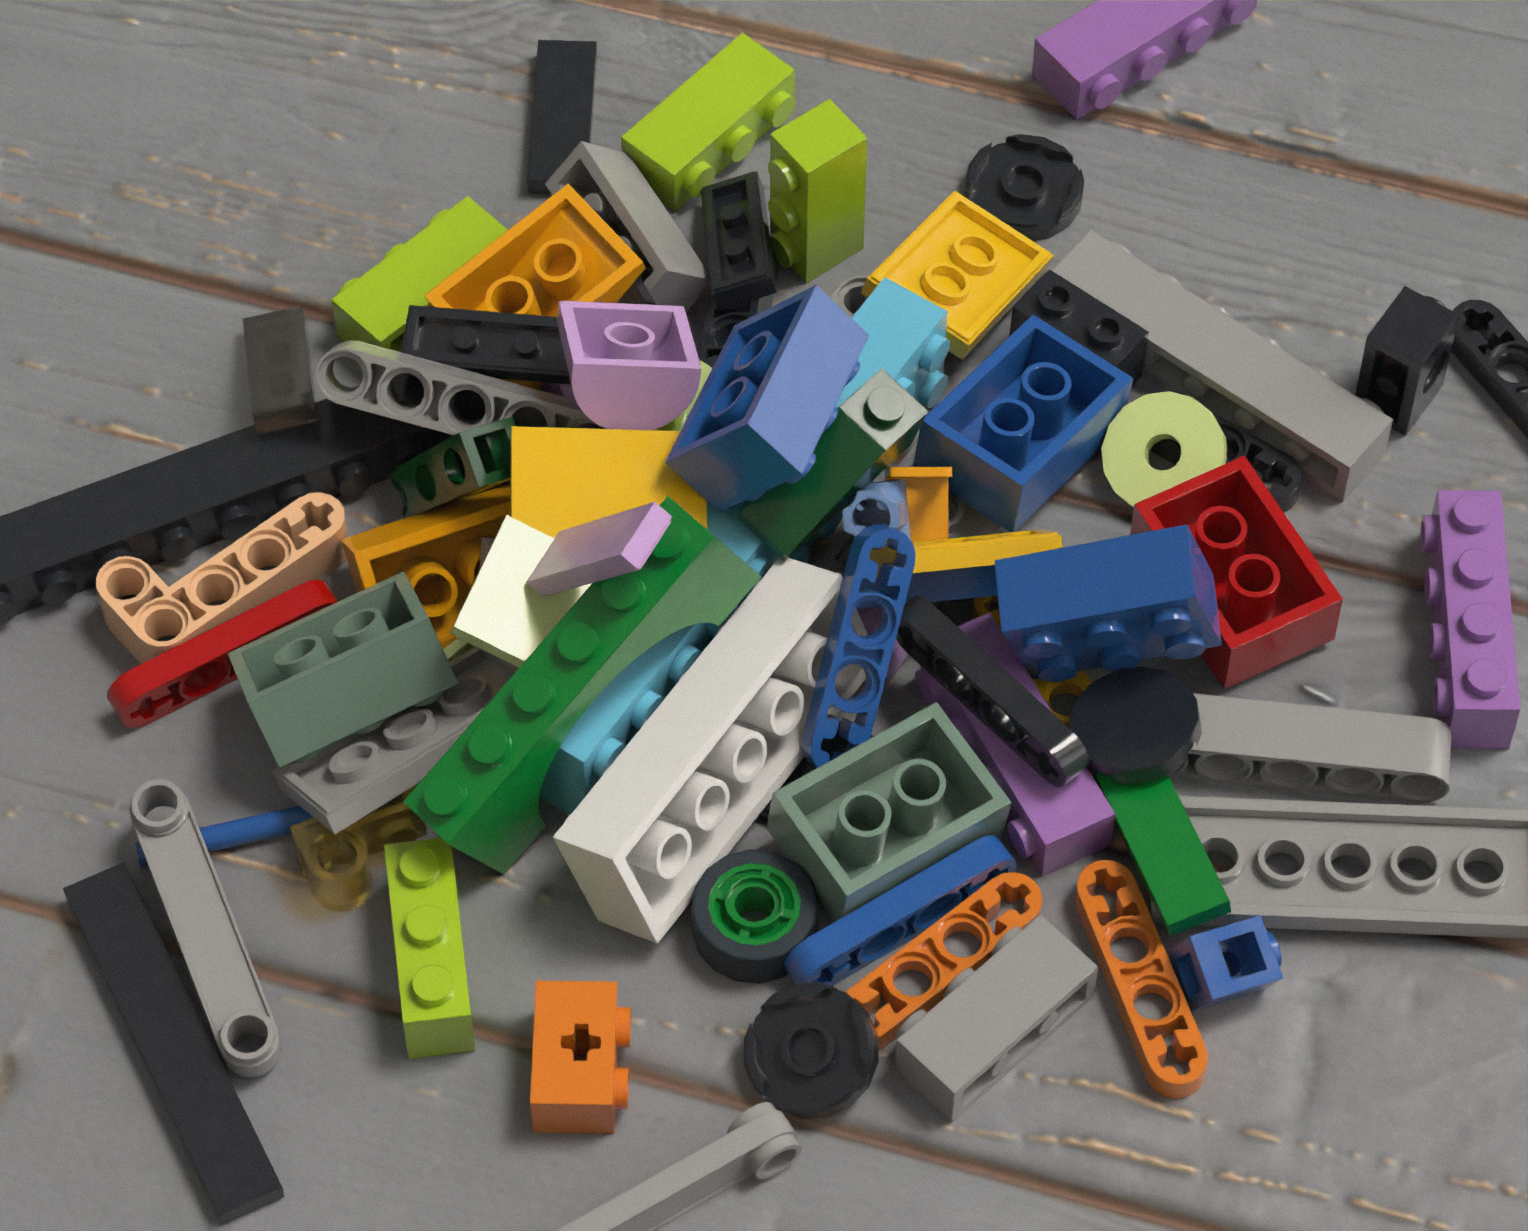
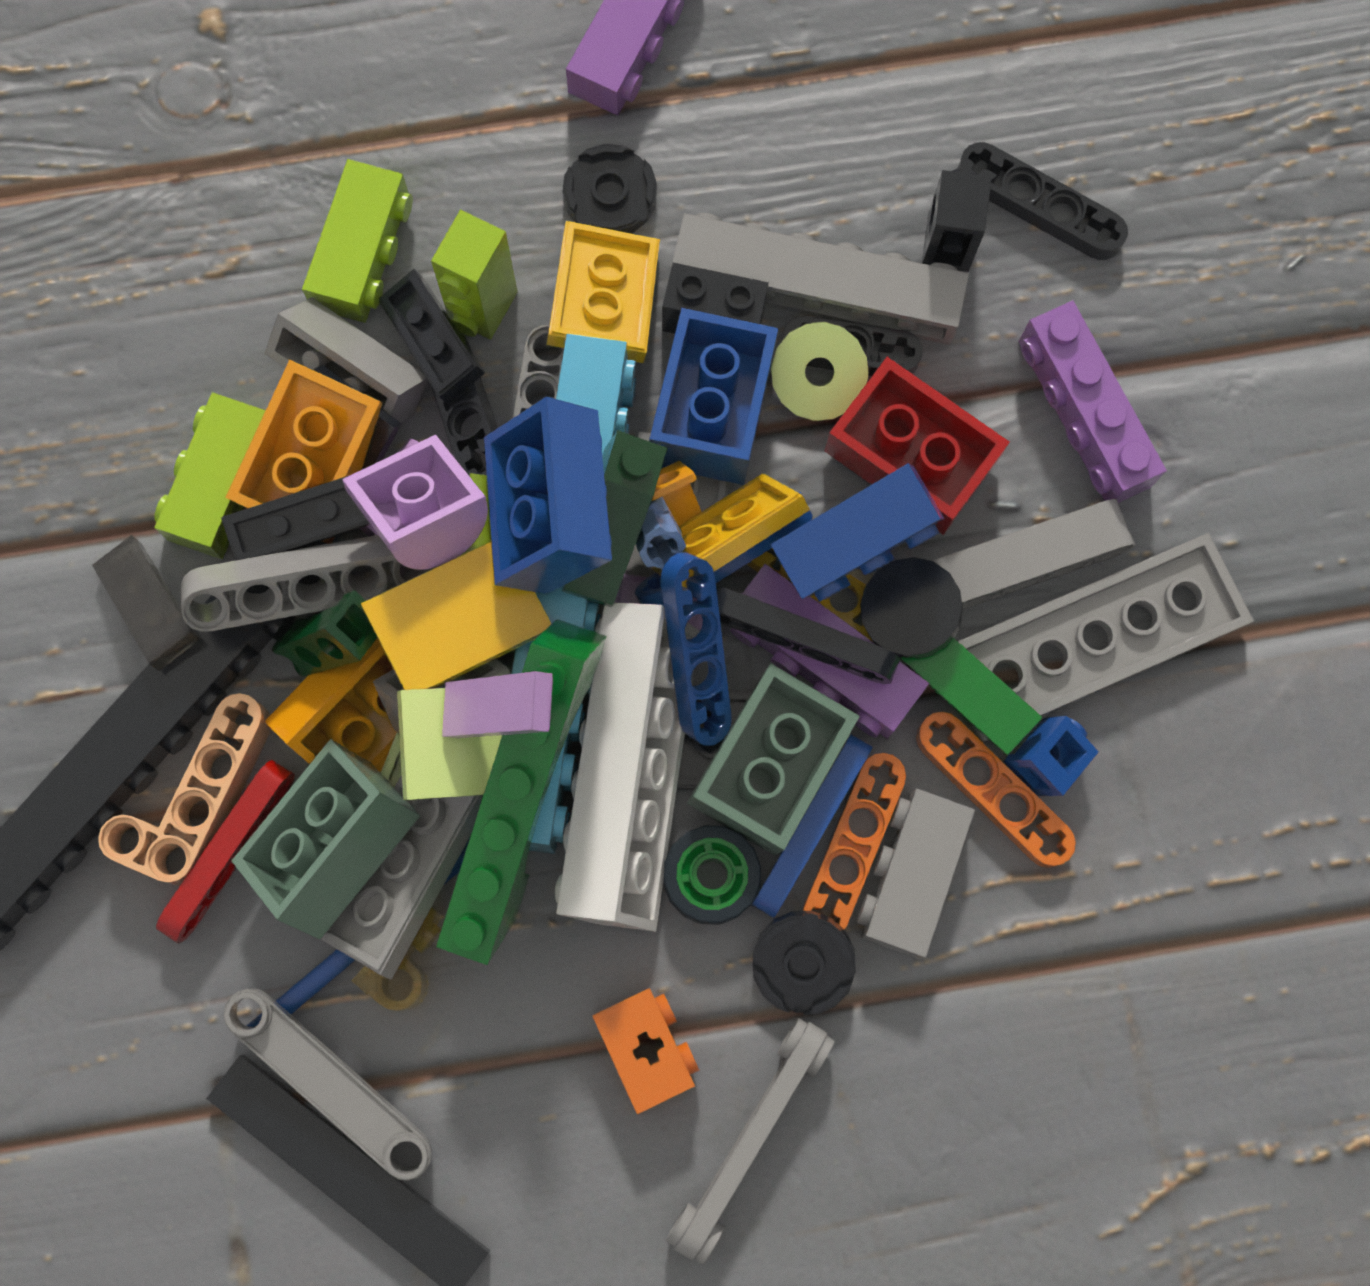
camera: 30 degrees left, 20 degrees up
lime brick [384,838,475,1059] -> none
black tile [527,40,597,194] -> none

